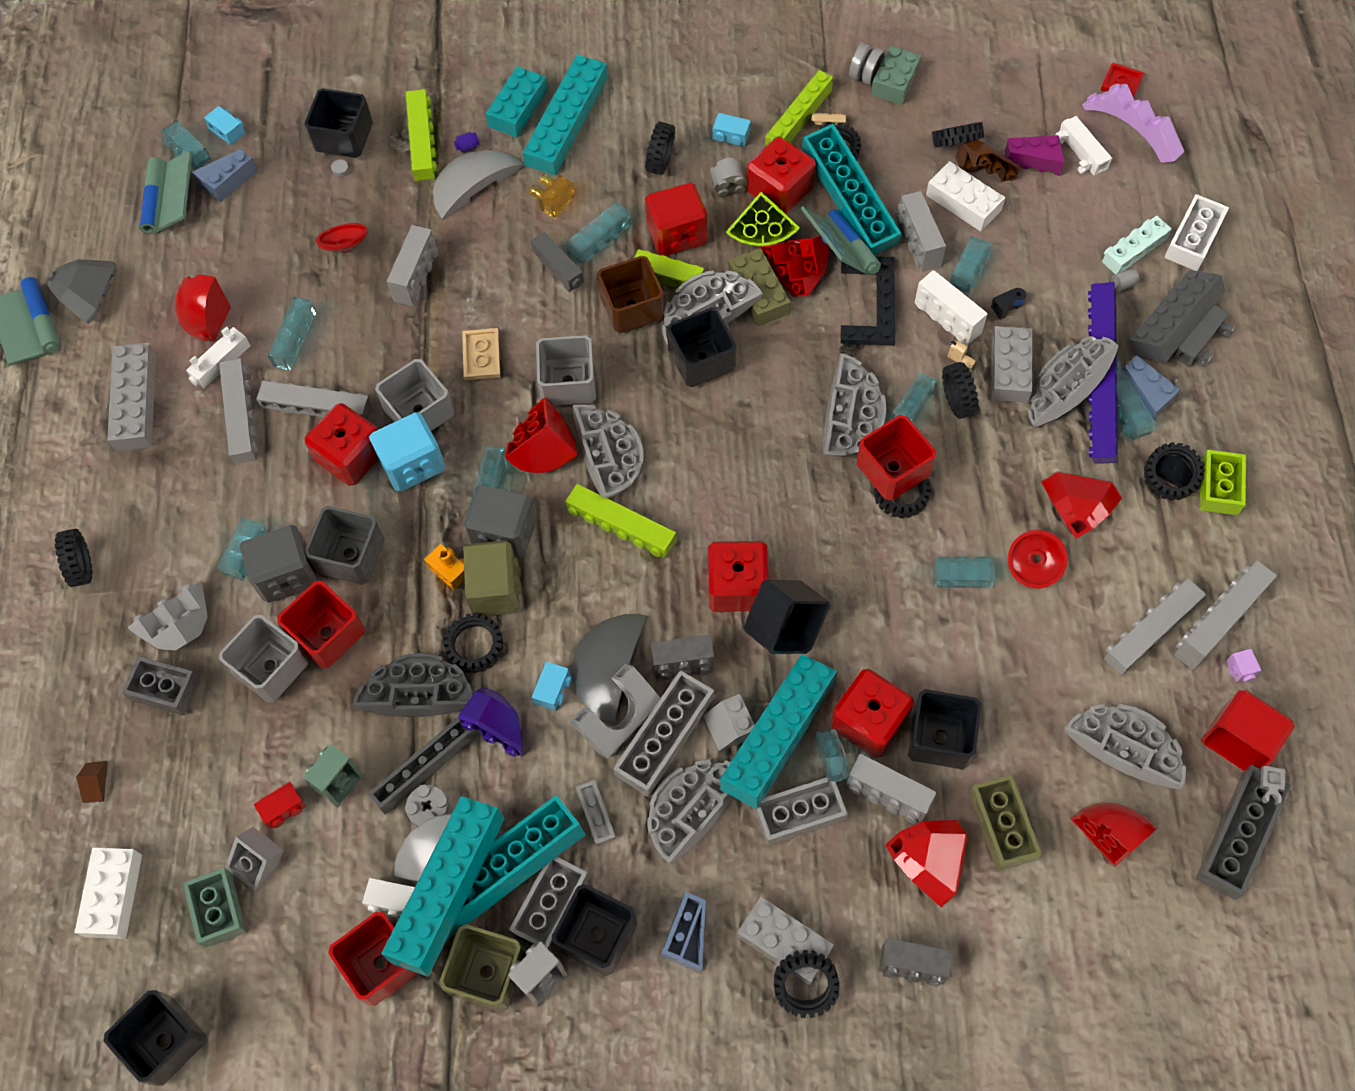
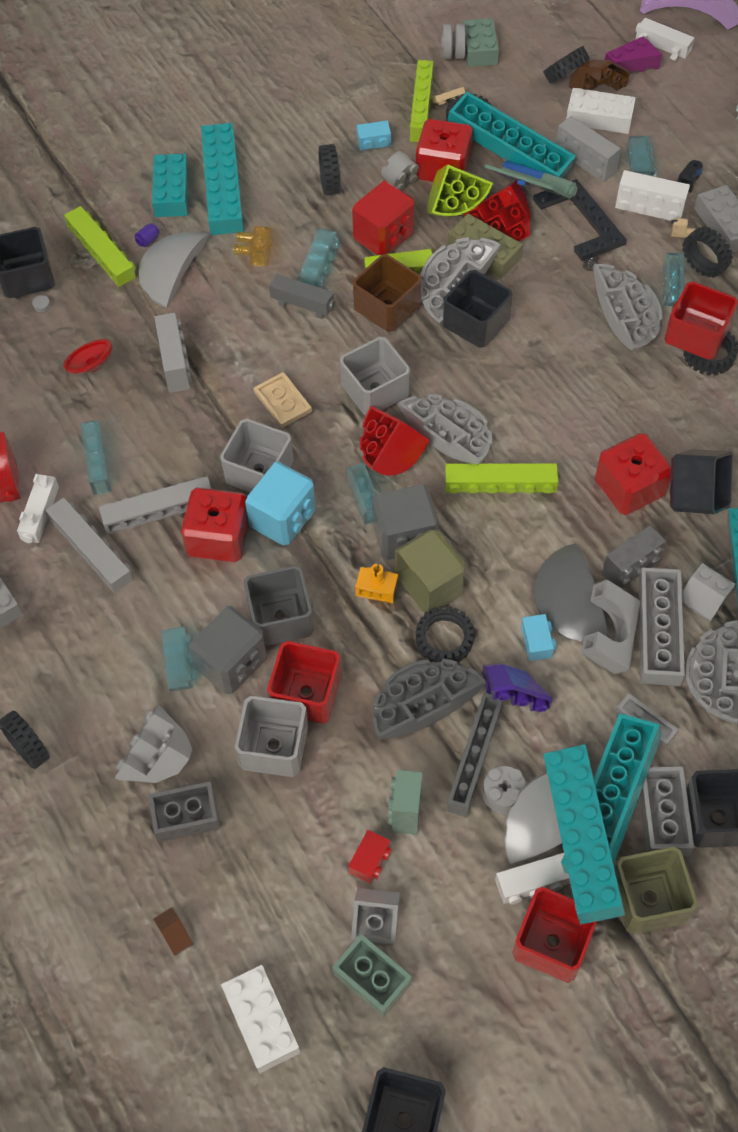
camera: 30 degrees left, 5 degrees down
light grey brick [508,942,567,1007] -> none

